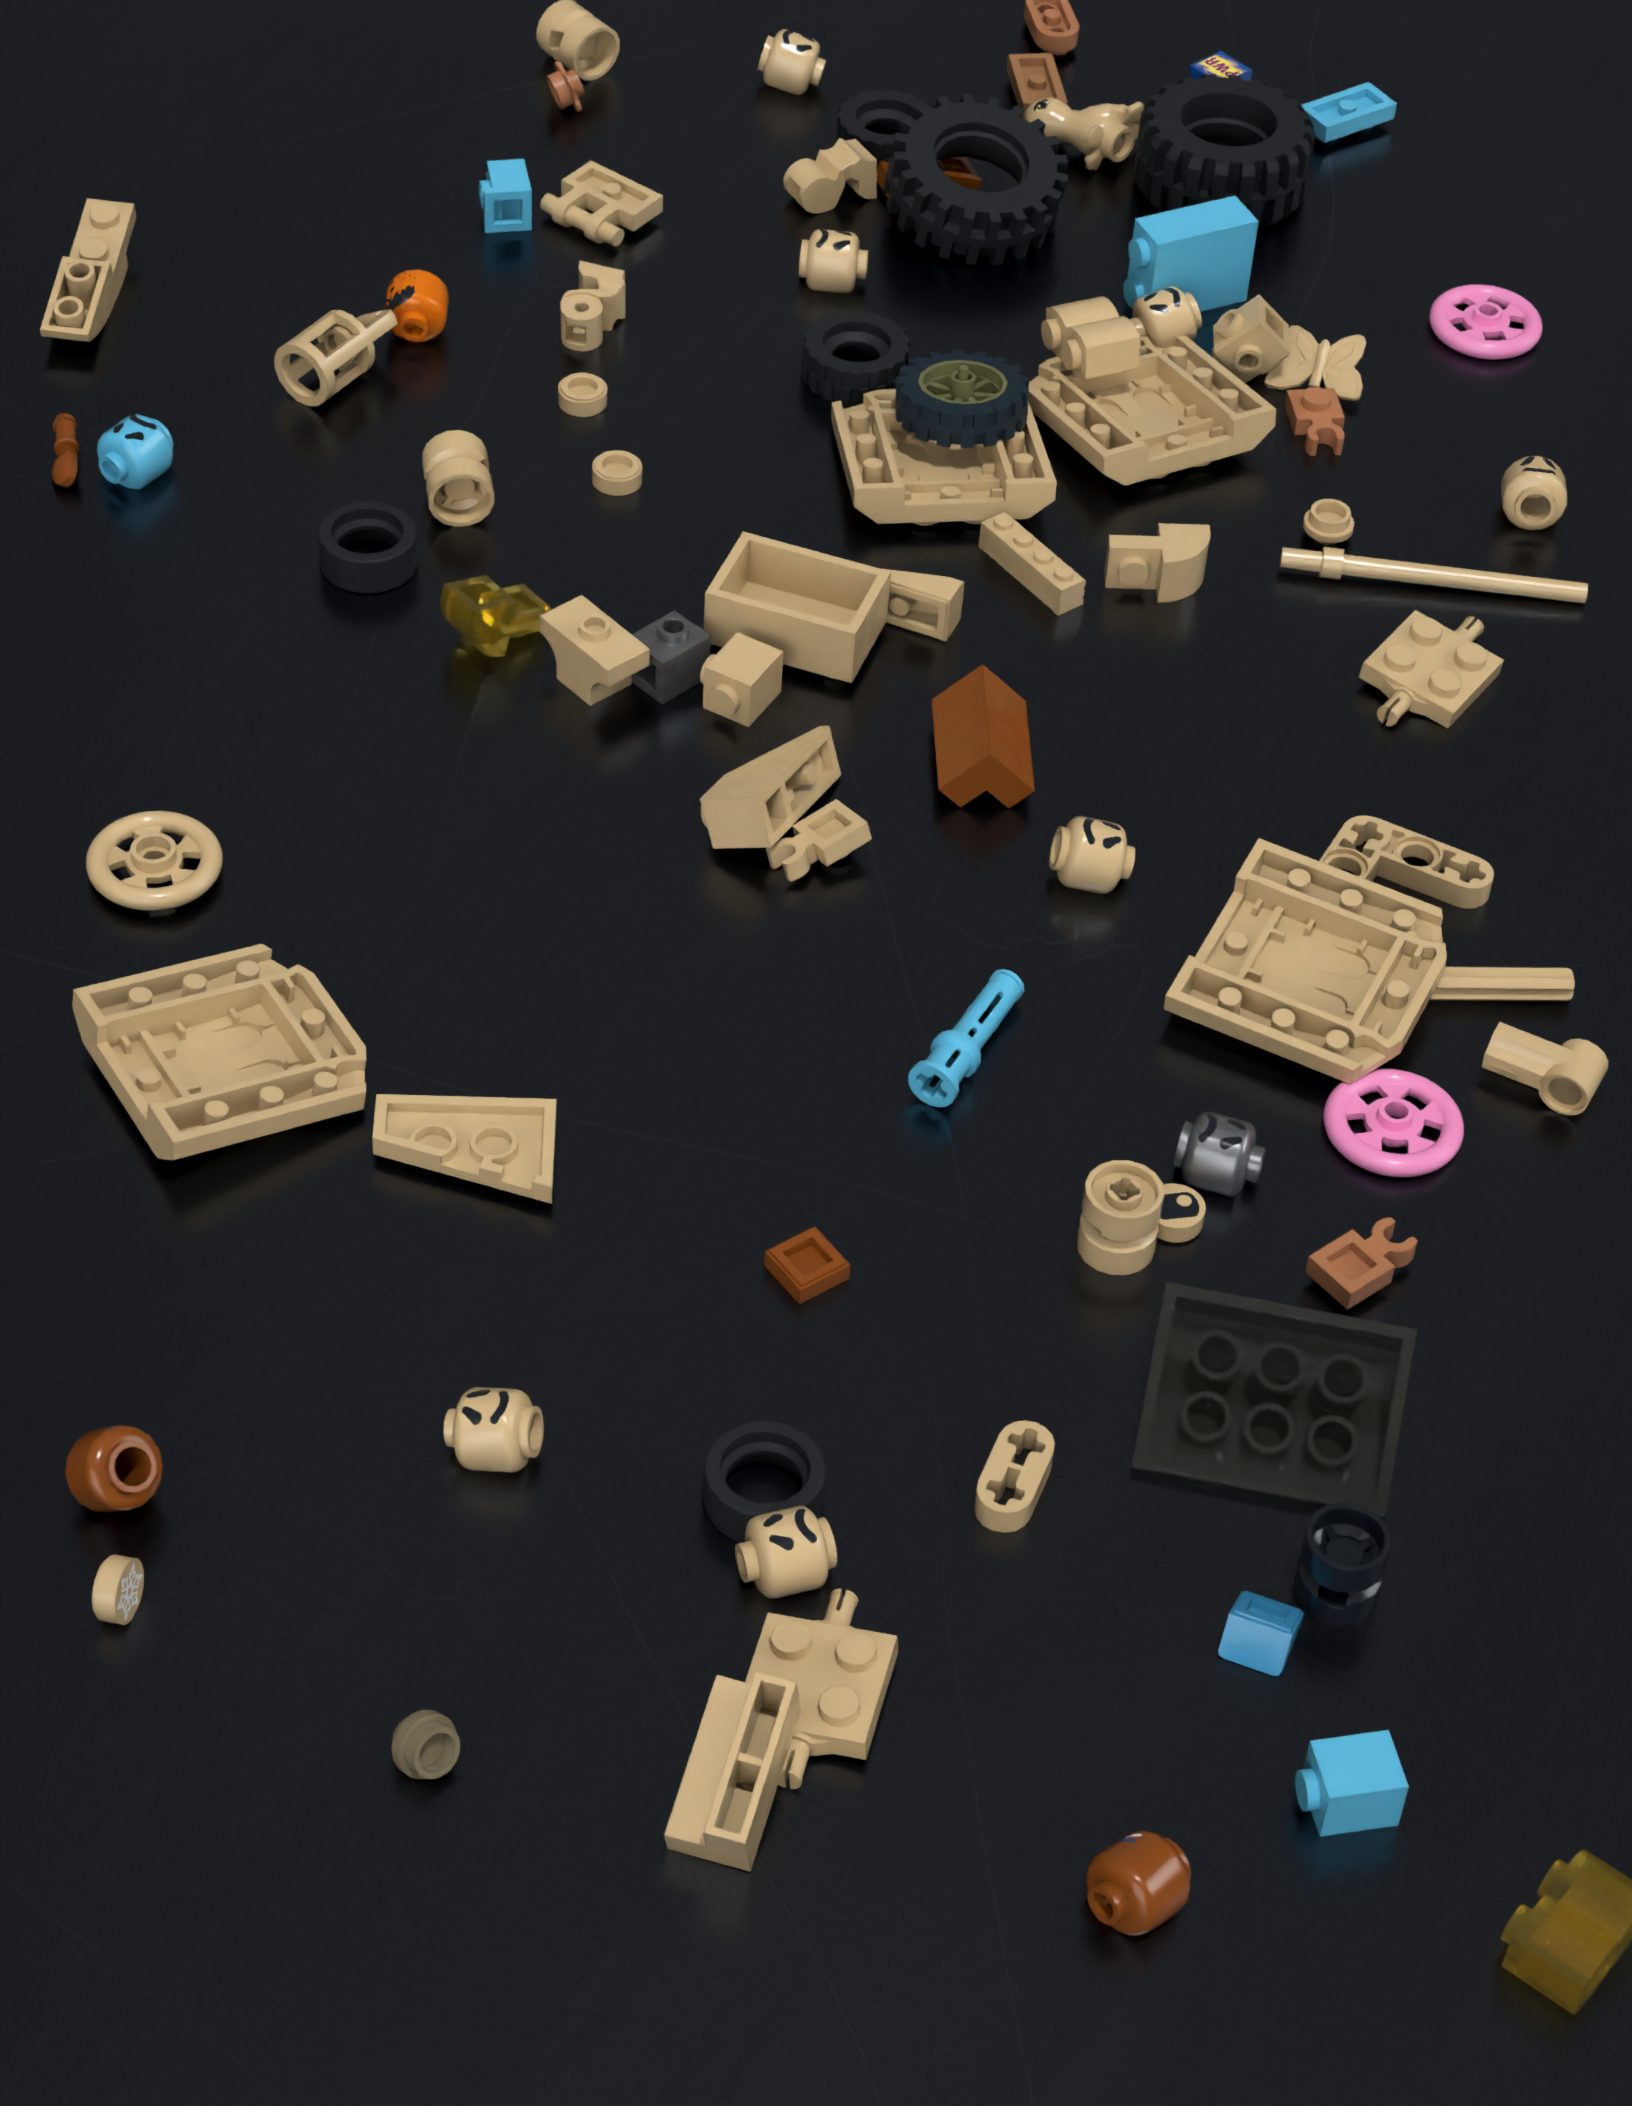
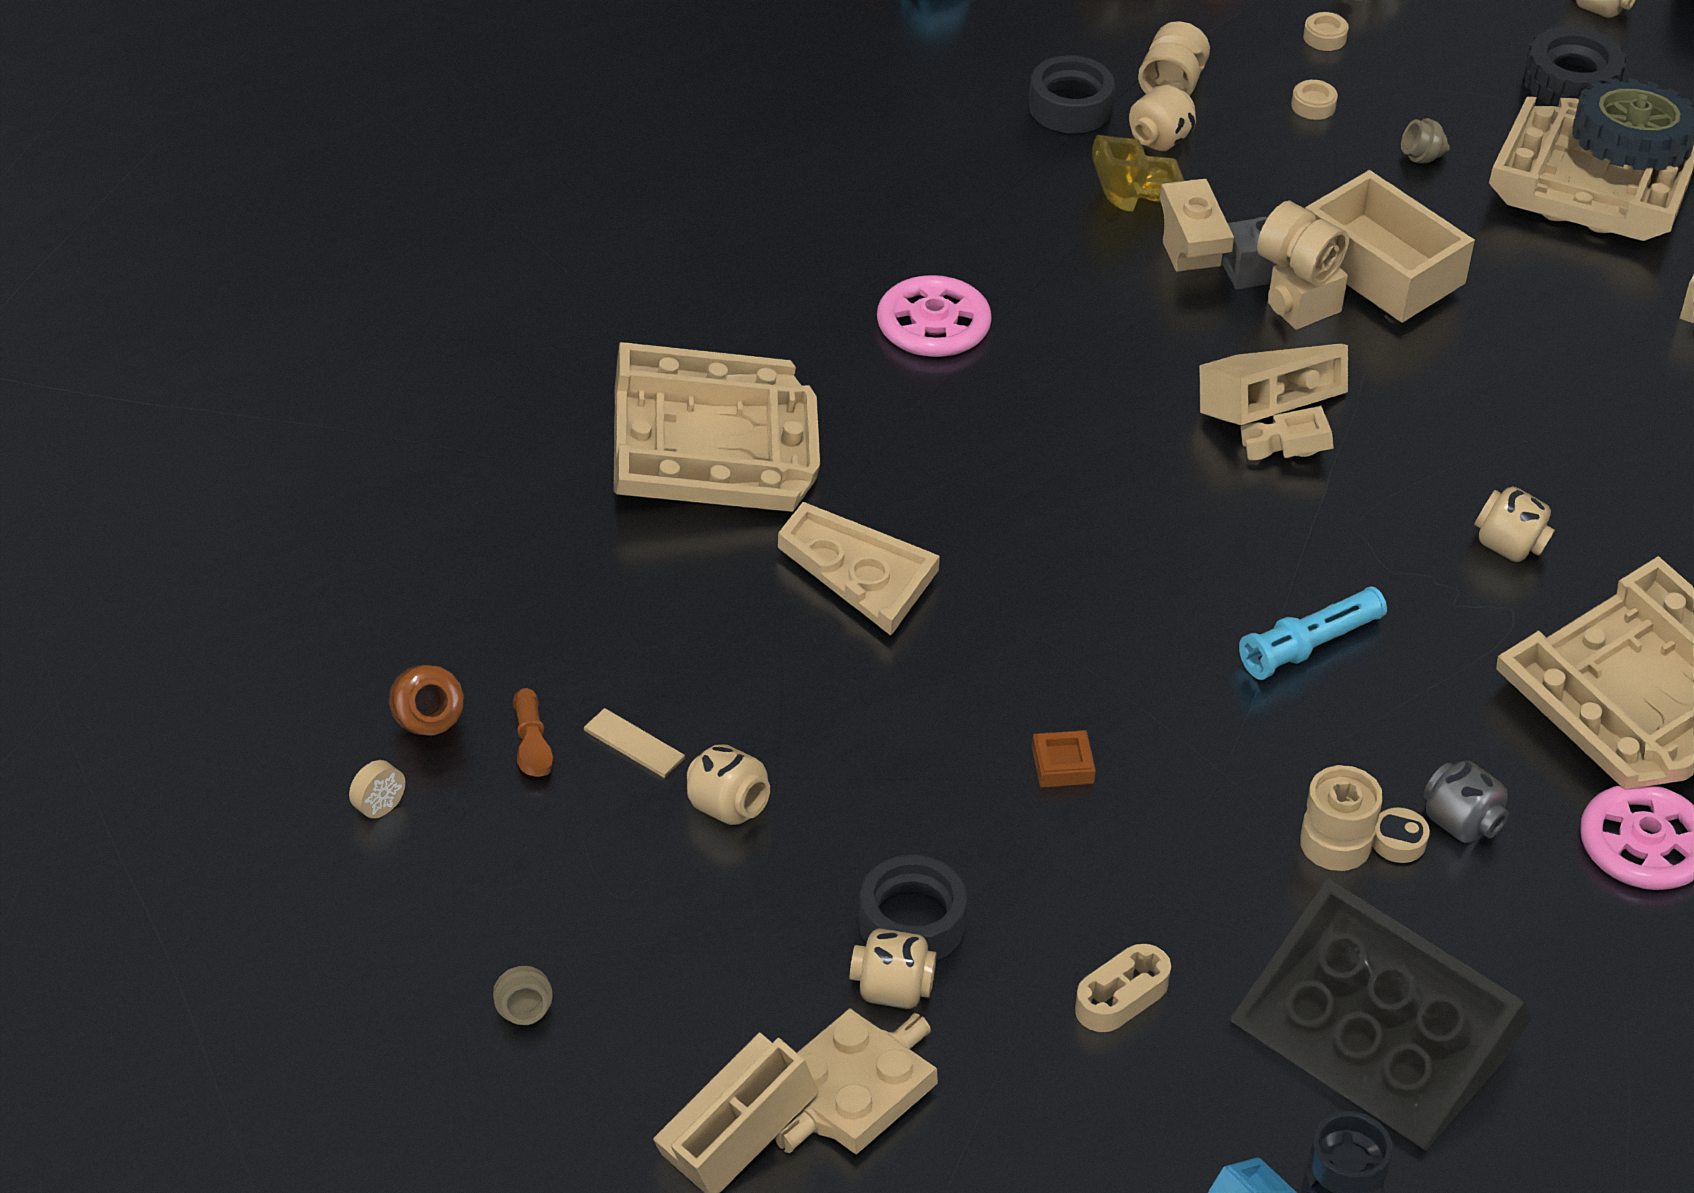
camera: 30 degrees right, 0 degrees up
tan plate [86,811,223,911] -> none
tan slope [880,568,964,641] -> none
dark orange piece [932,664,1035,809] -> none
tan piece [978,512,1086,616] -> none
nougat plate [1305,1217,1418,1310] -> none
none -> dark orange piece [513,688,553,777]
none -> tan window [584,708,685,778]
none -> bright pink plate [877,275,992,357]
none -> tan head [1129,85,1196,151]
none -> tan wheel [1257,200,1349,287]
none -> dark tan plate [1401,118,1450,164]

